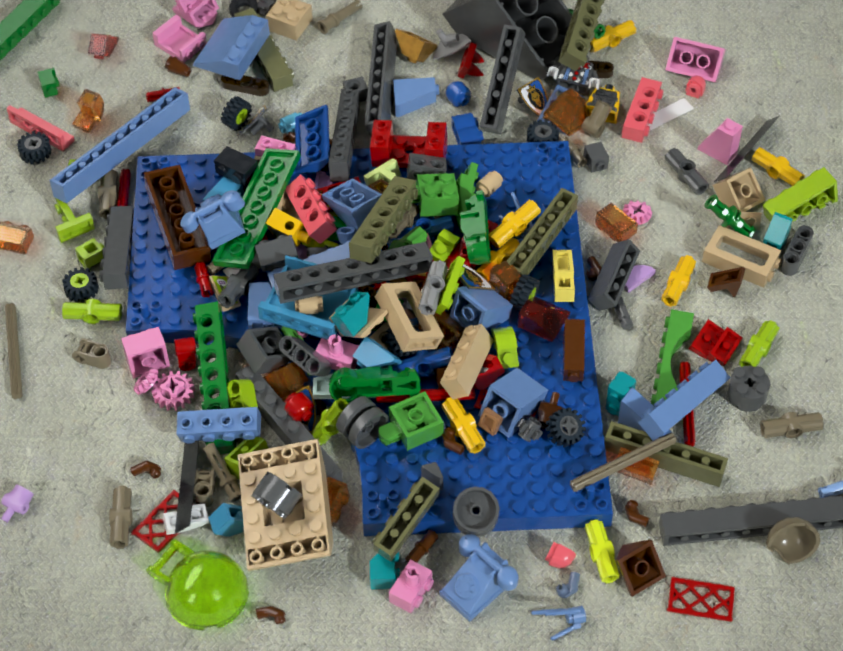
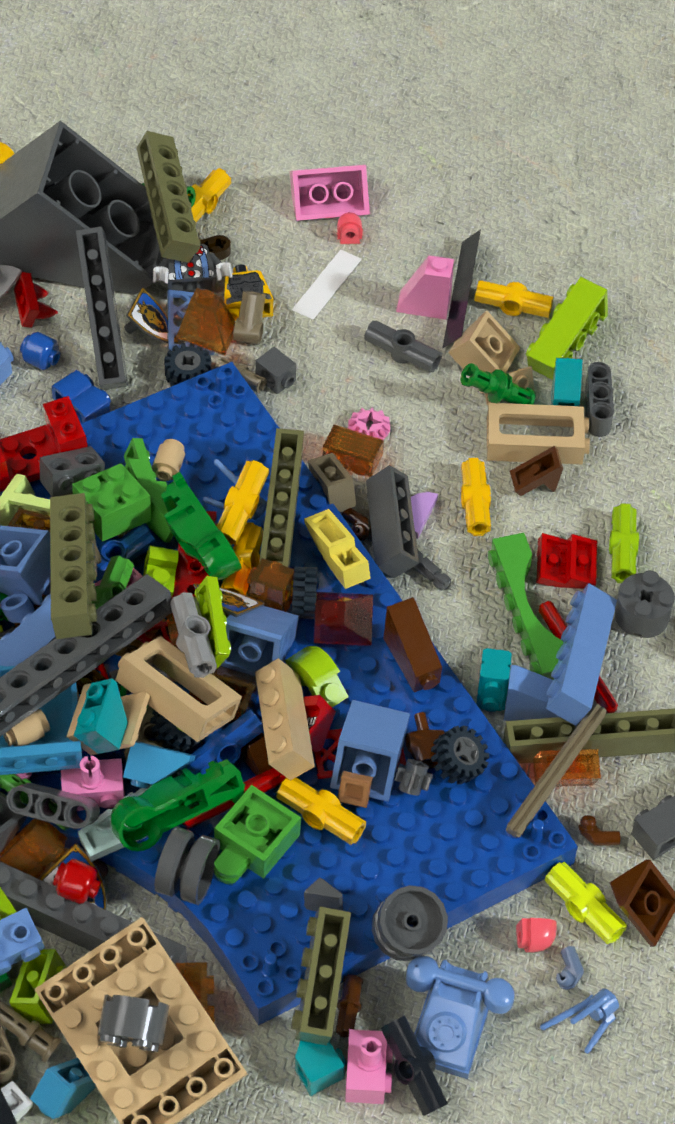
camera: 30 degrees left, 0 degrees up
lime piece [310,398,349,445] -> none
reddish brown arm [442,427,465,455] -> none
coral brick [622,77,664,143] -> none
none -> dark tan brick [308,453,356,512]
none -> black piece [381,1016,448,1116]

